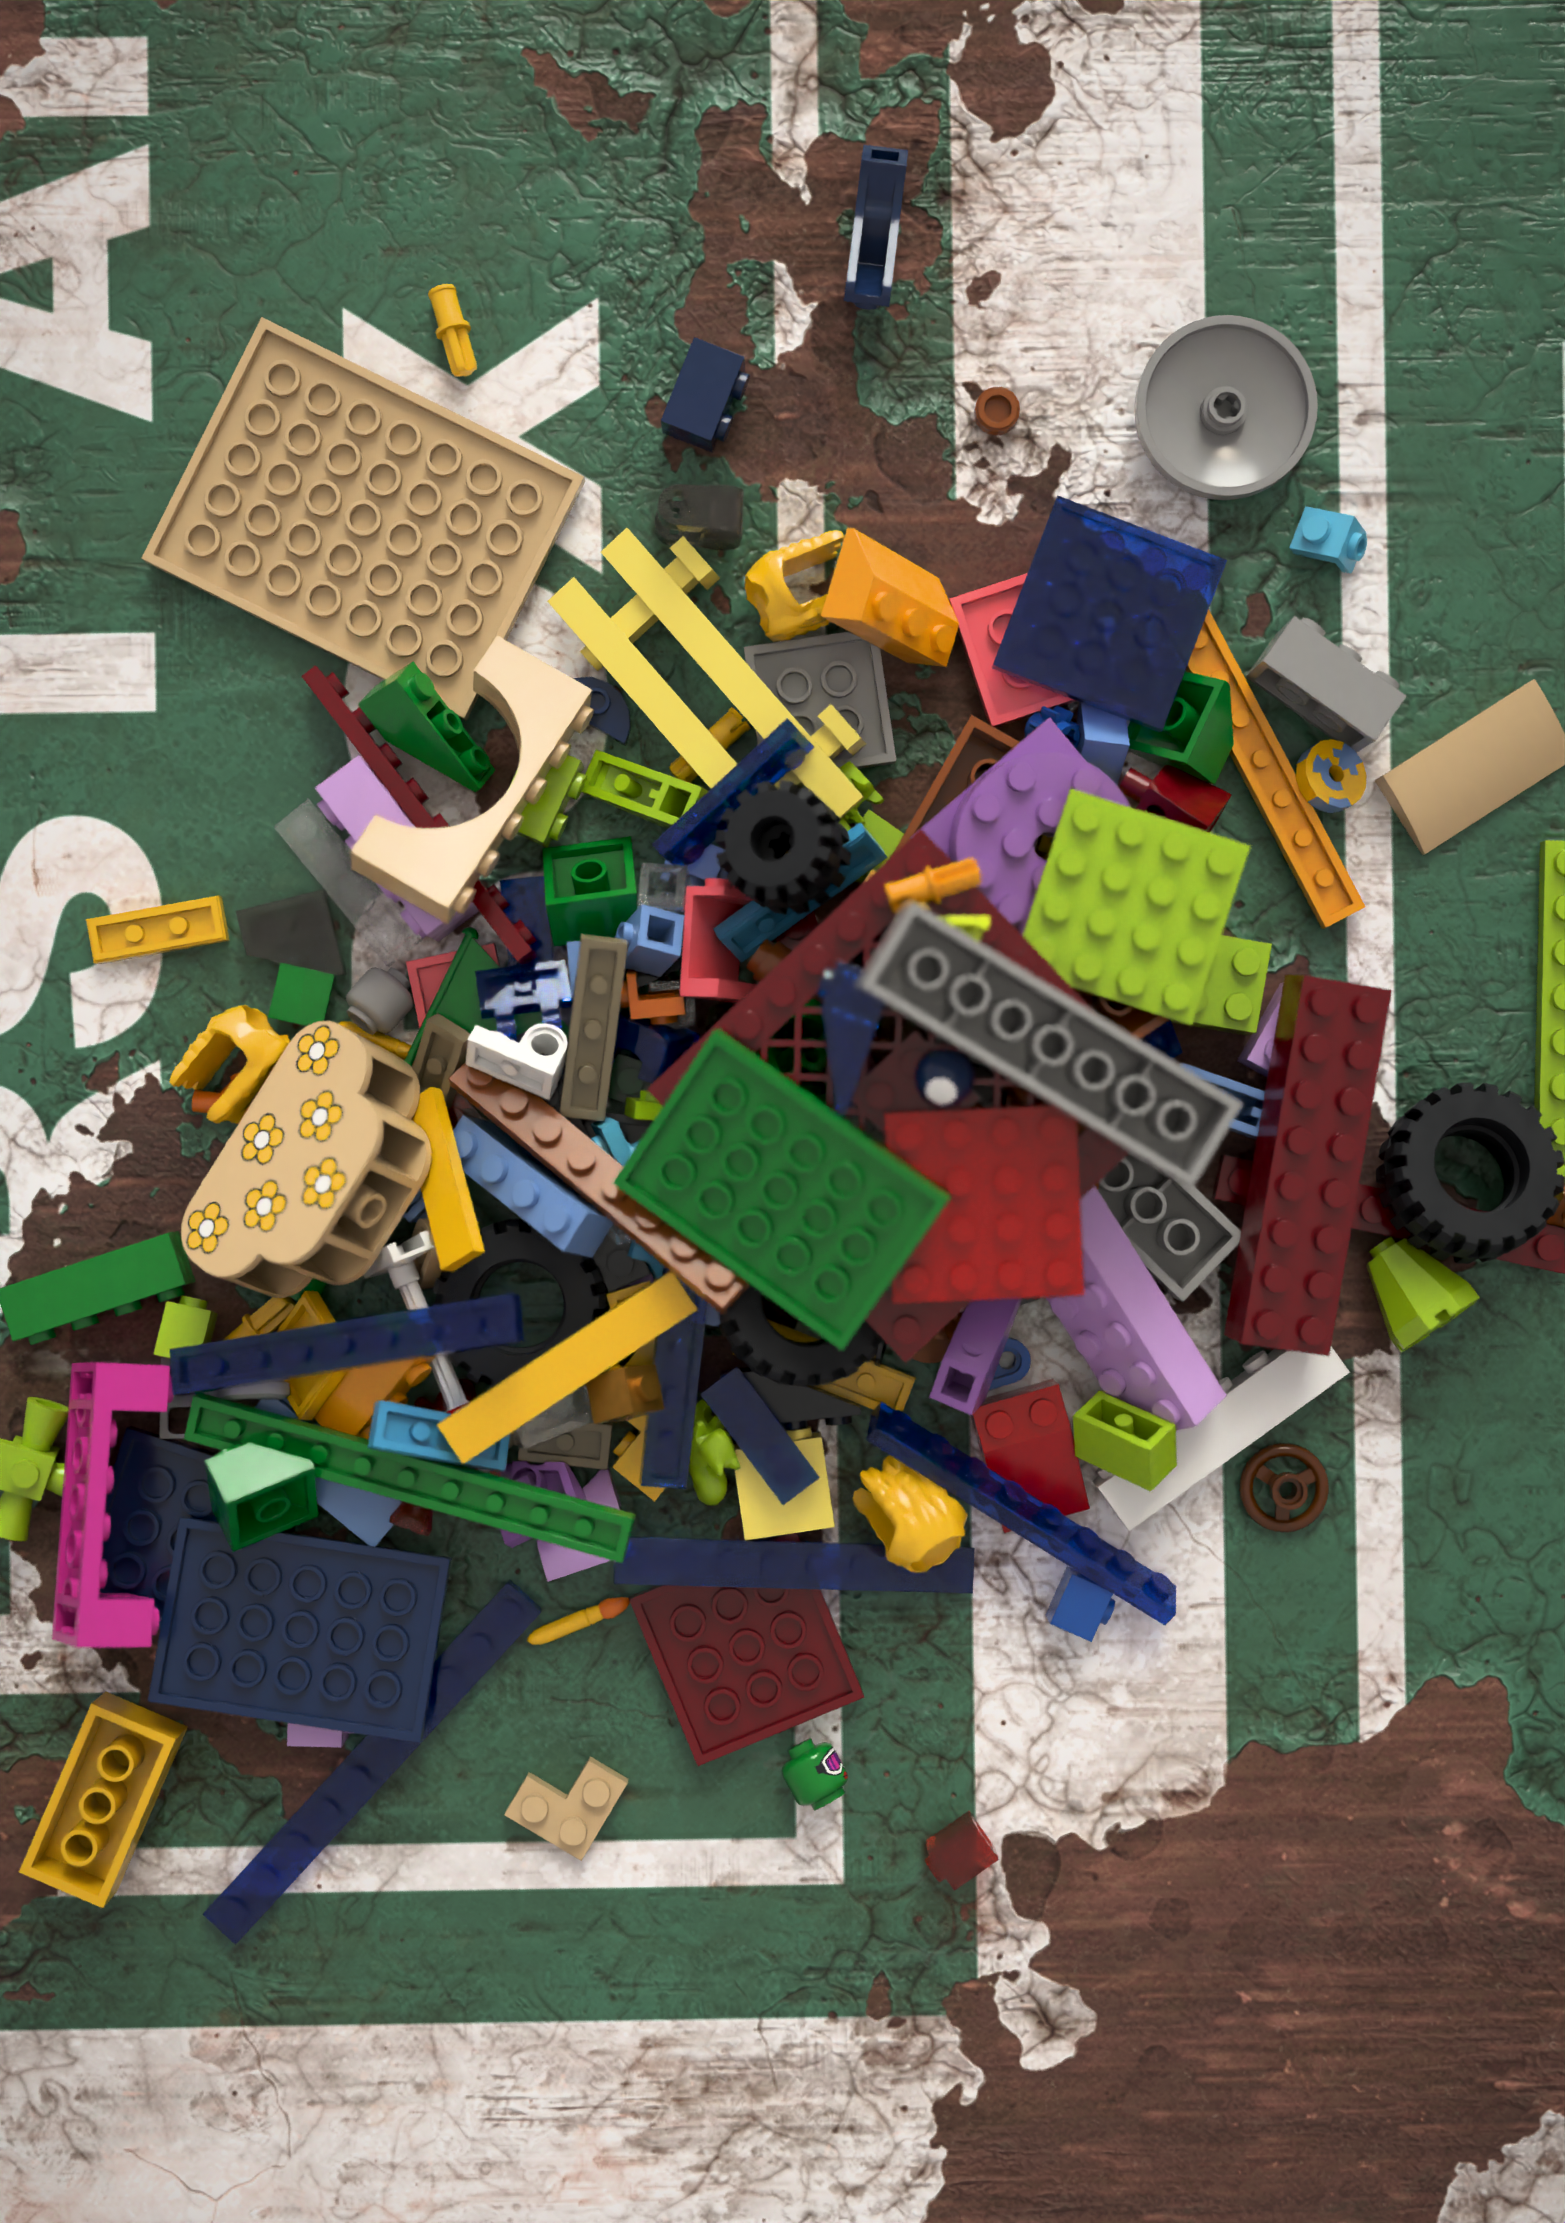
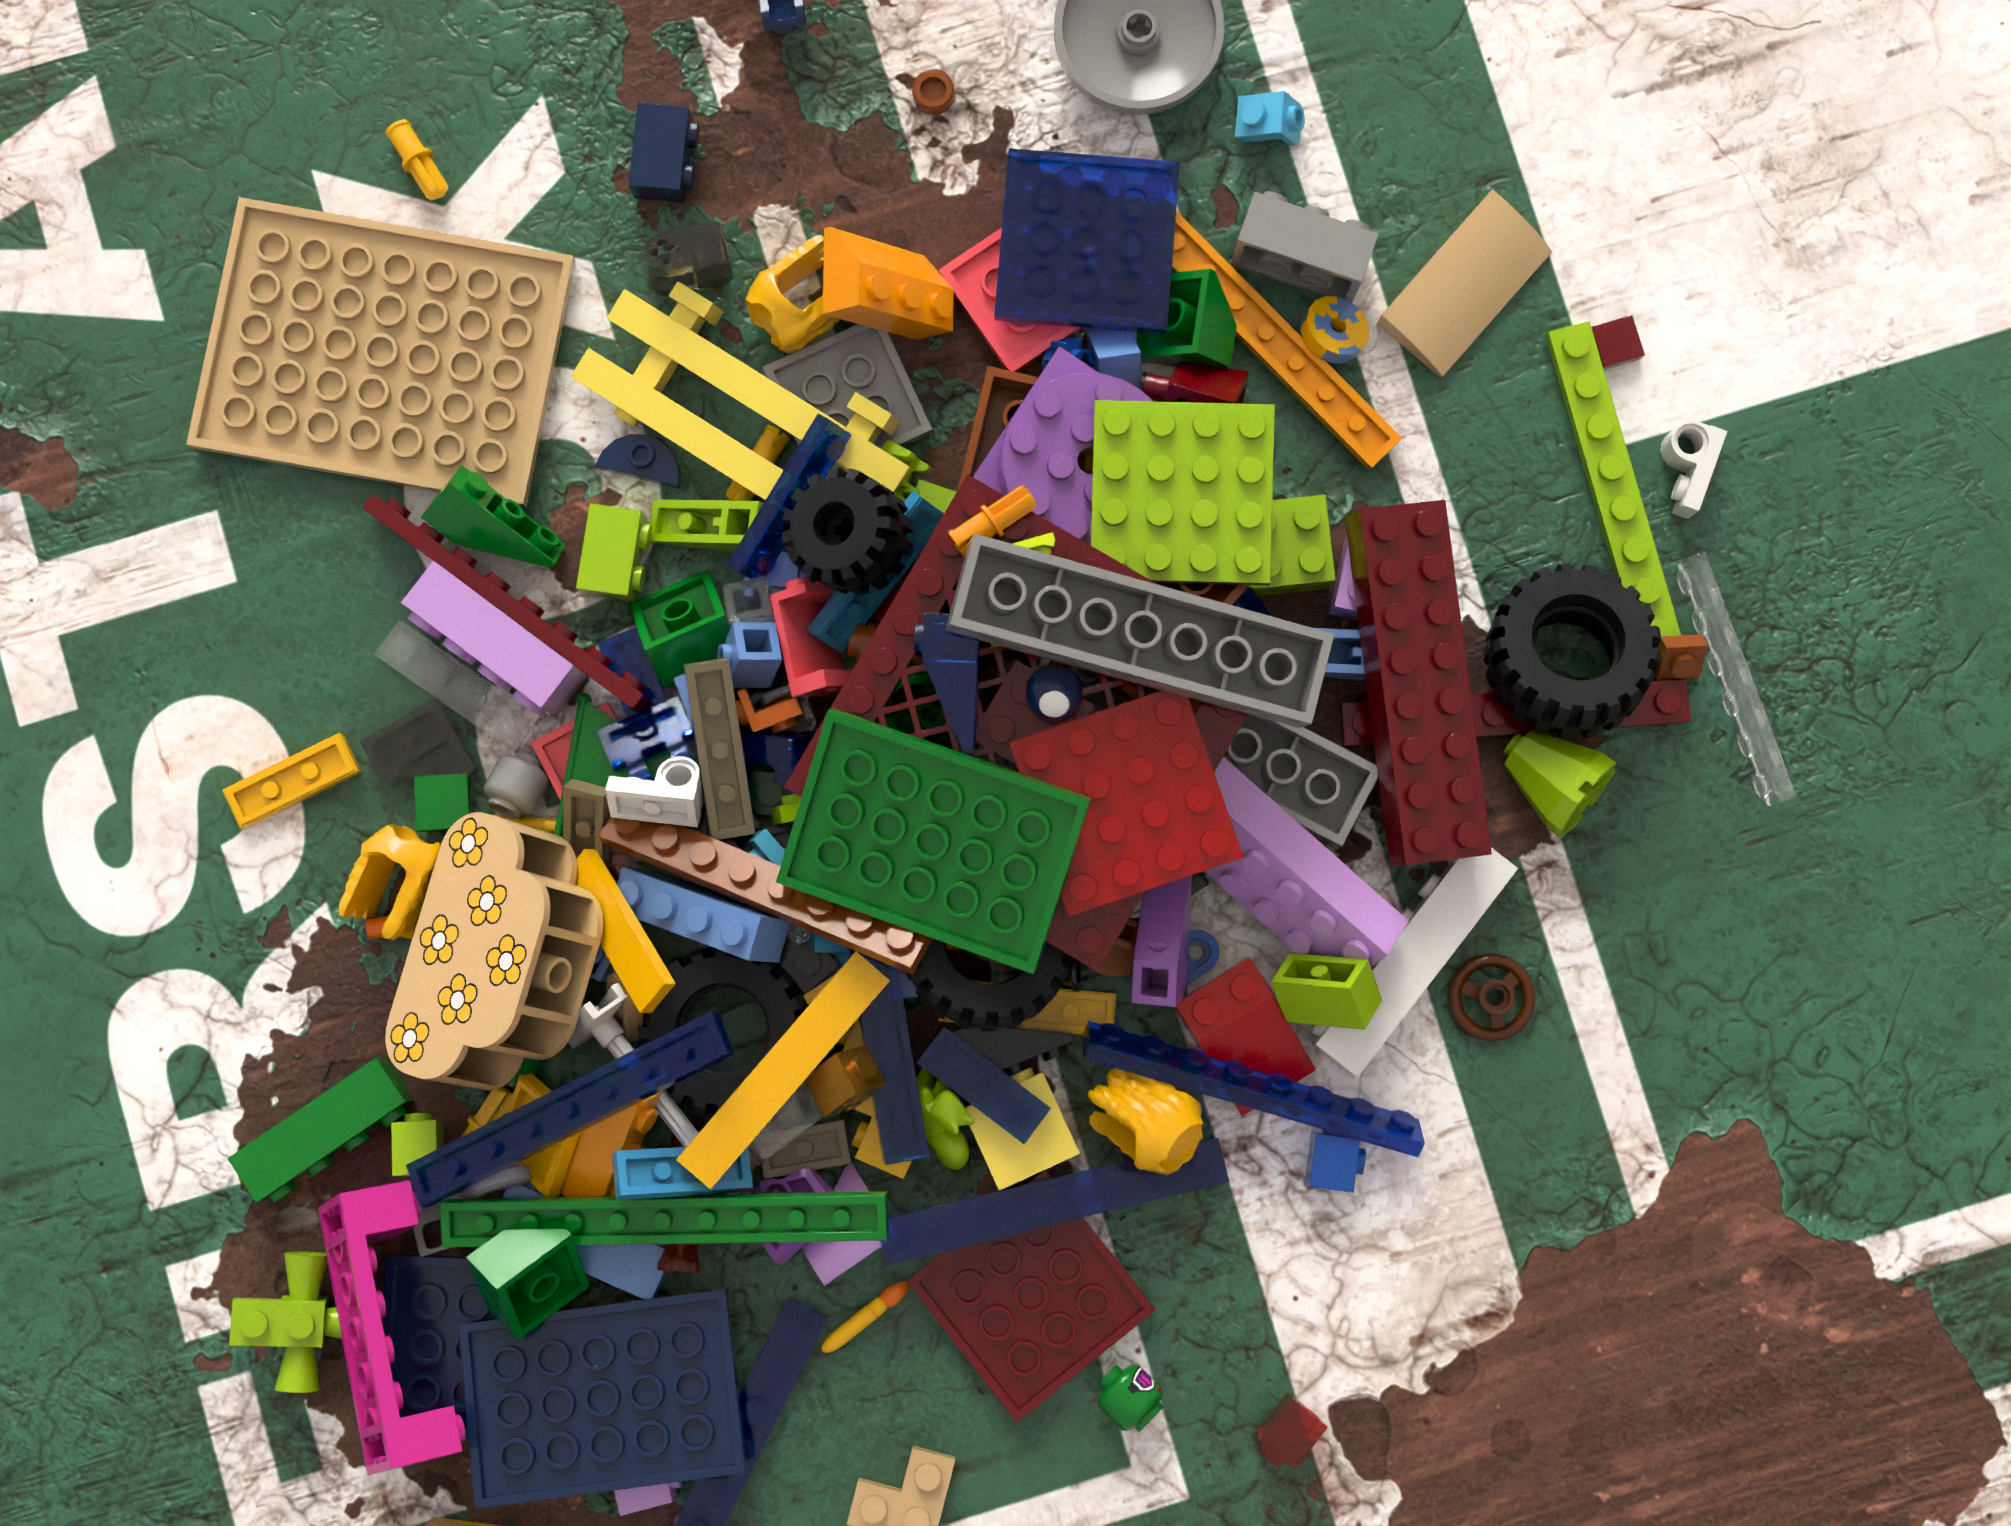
camera: 15 degrees left, 5 degrees down
arch [350,635,594,924] -> none

